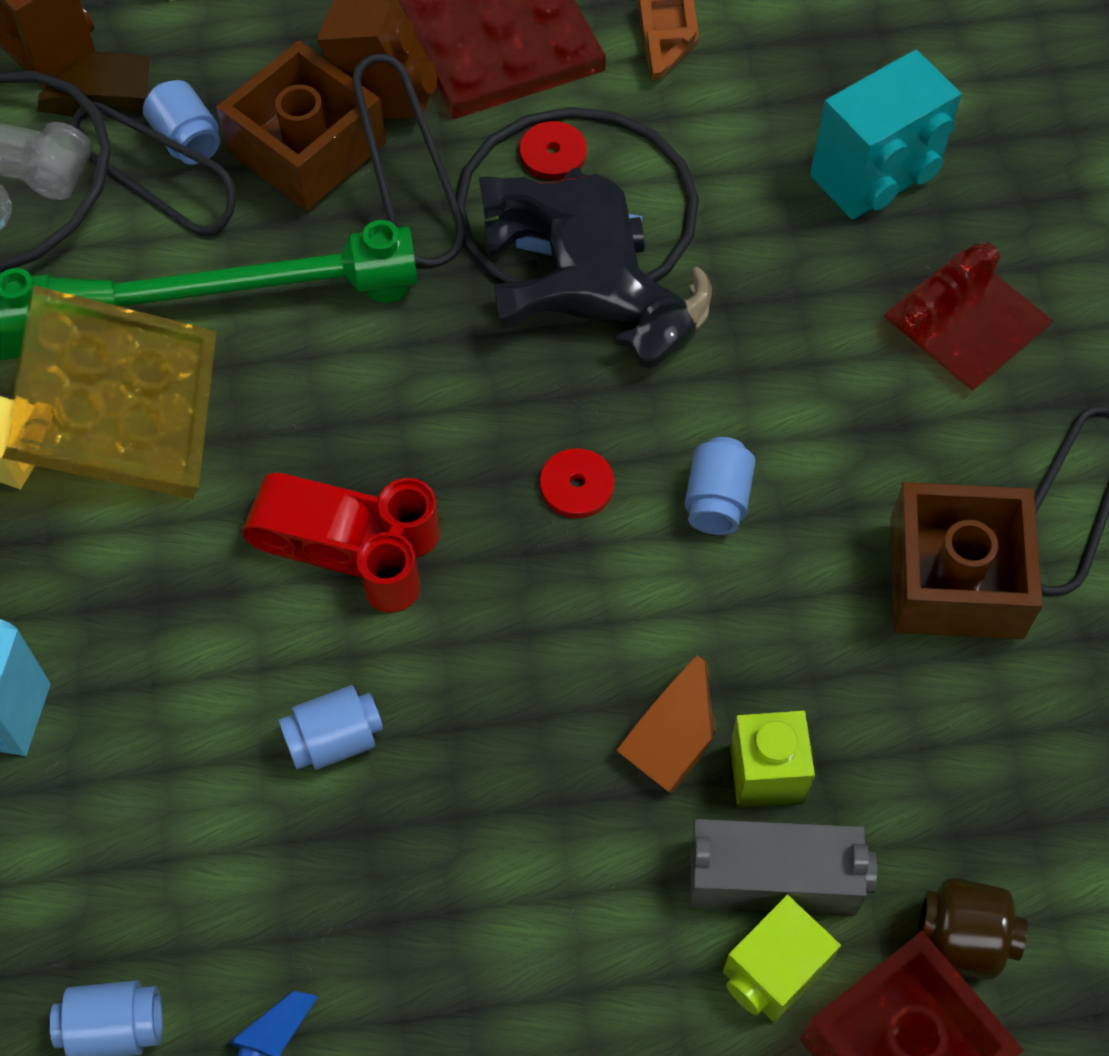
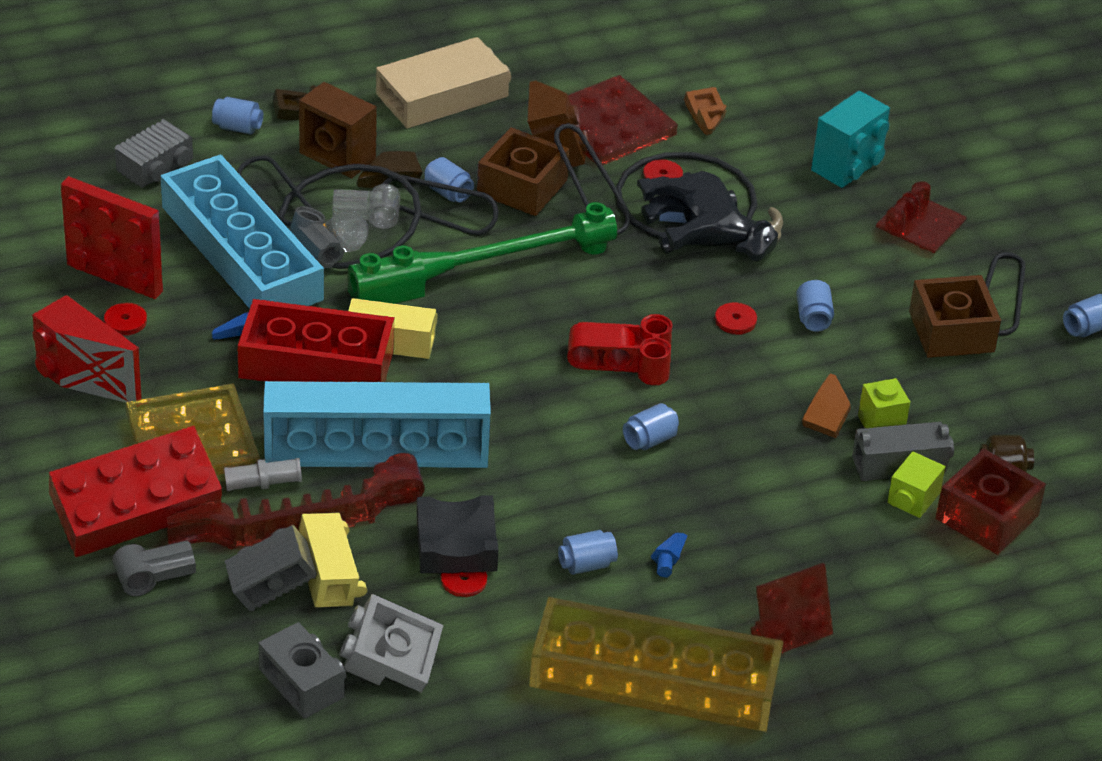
camera: 15 degrees left, 20 degrees down
clear yellow plate [2,285,216,499] -> none

